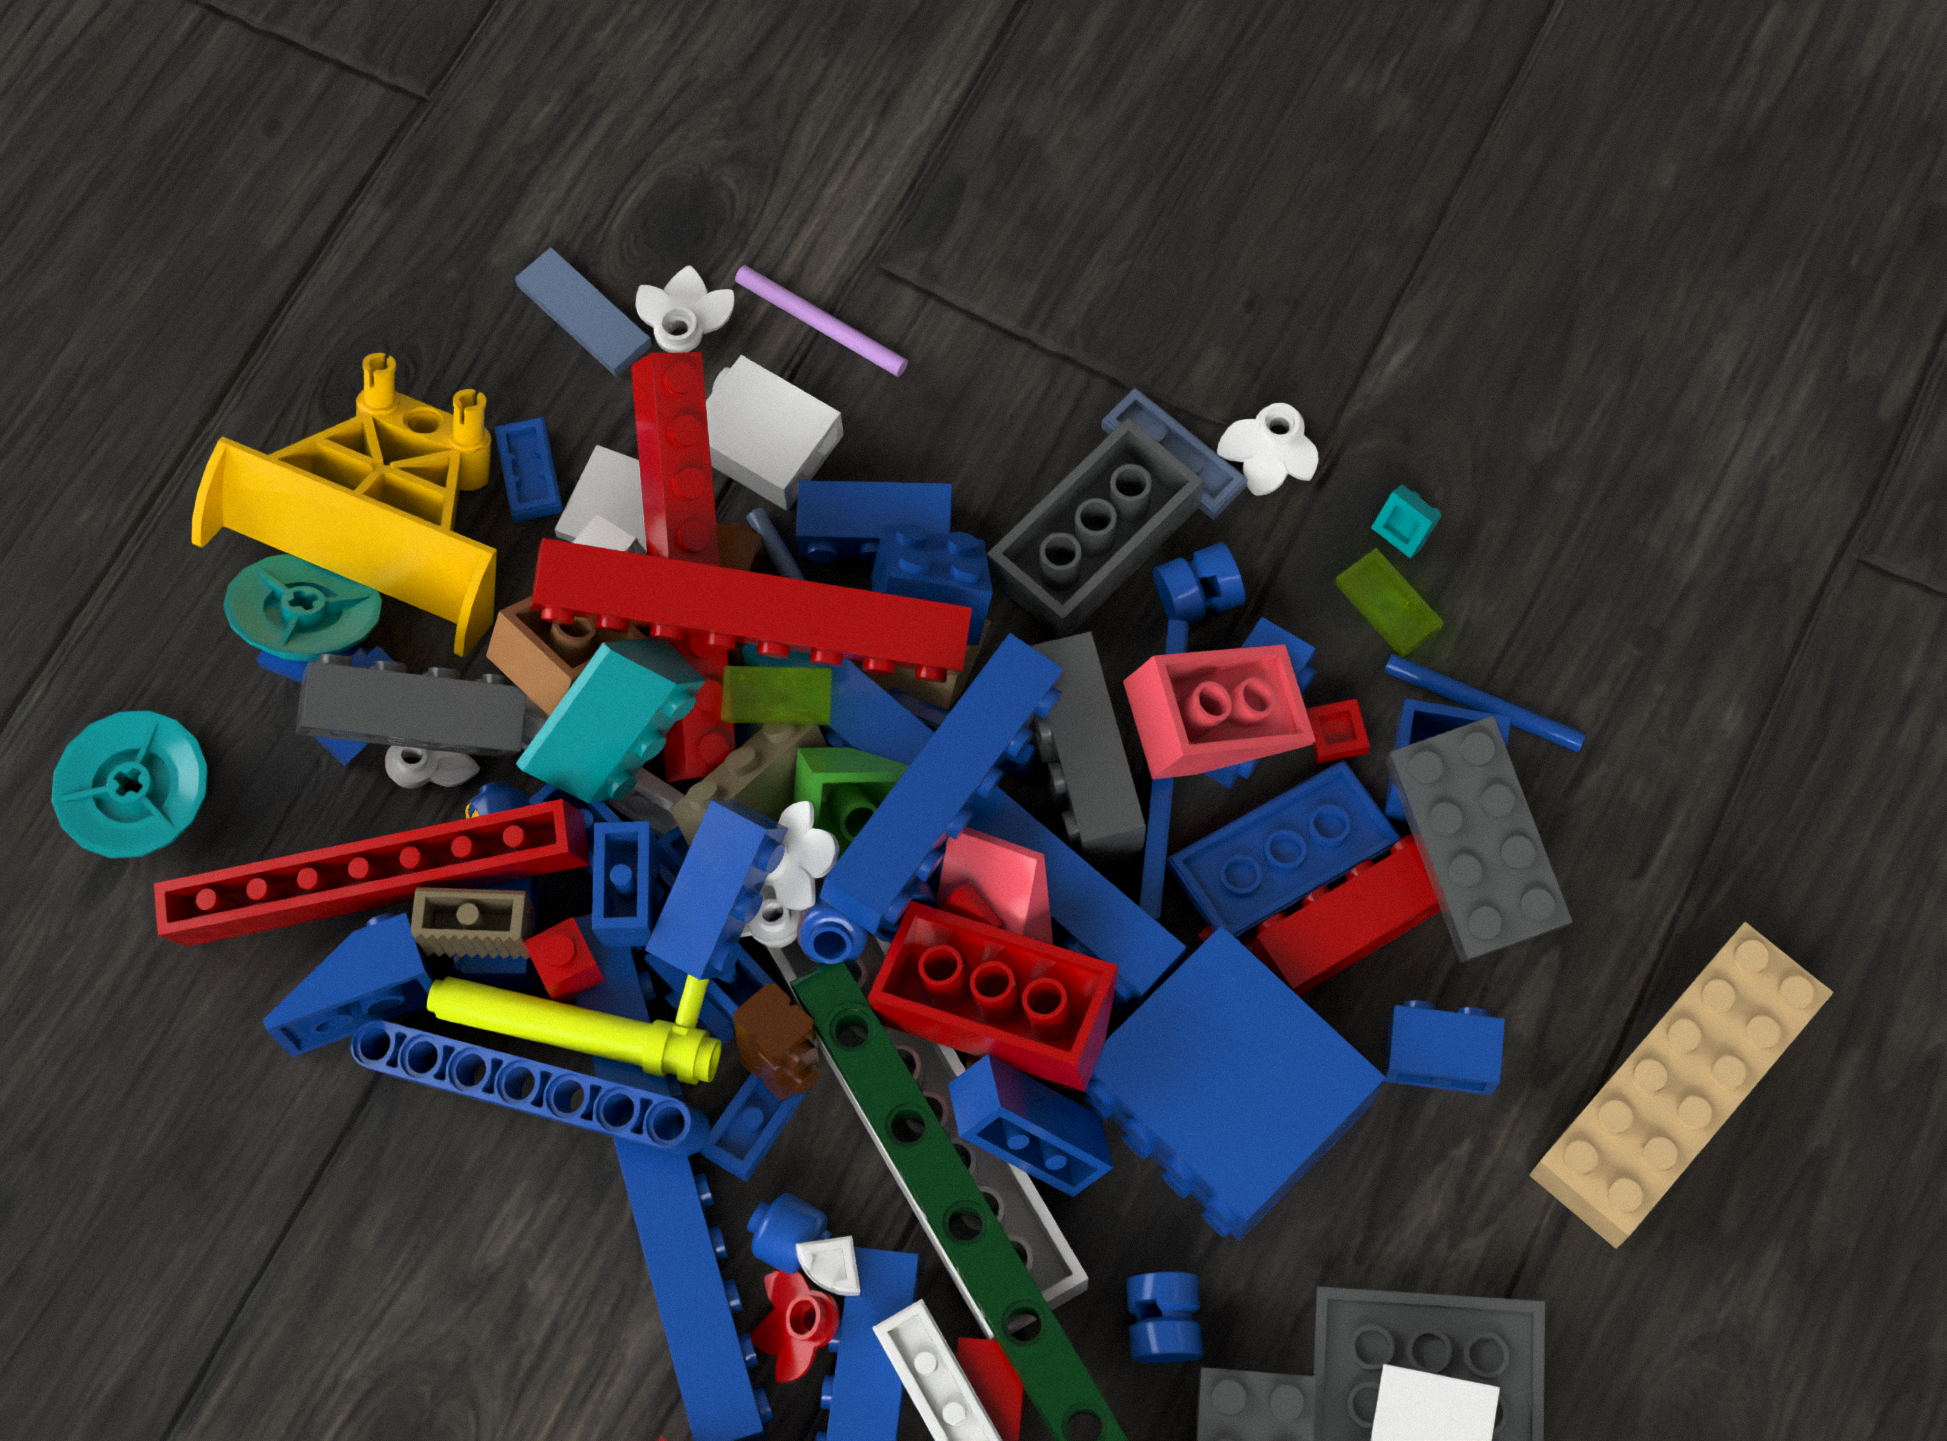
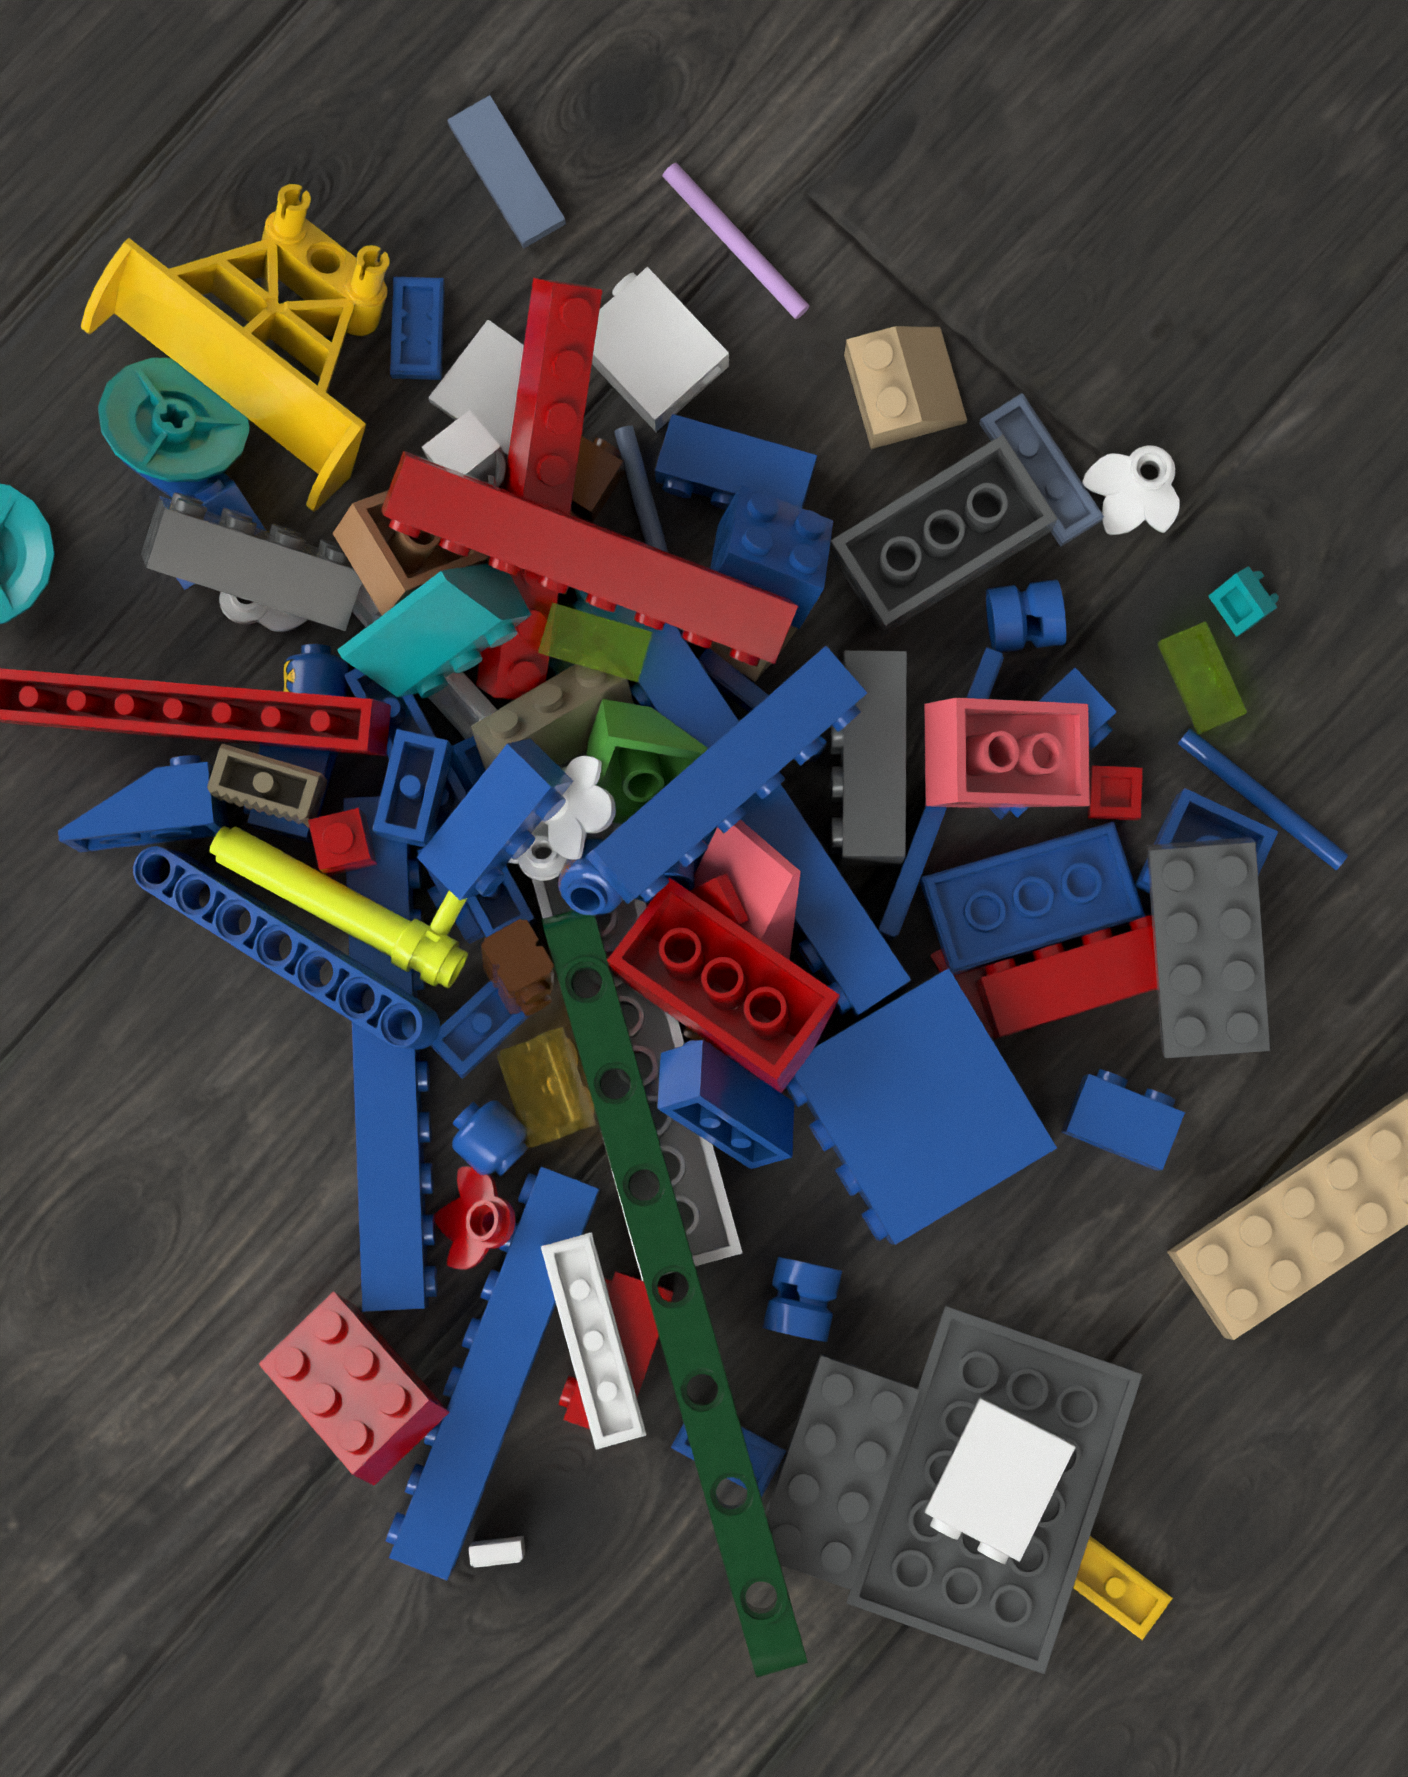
camera: 15 degrees right, 15 degrees up
white plate [635,266,735,353] -> none
white tile [795,1236,860,1296] -> none
none -> clear yellow bracket [497,1027,596,1148]
none -> tan slope [844,326,967,449]

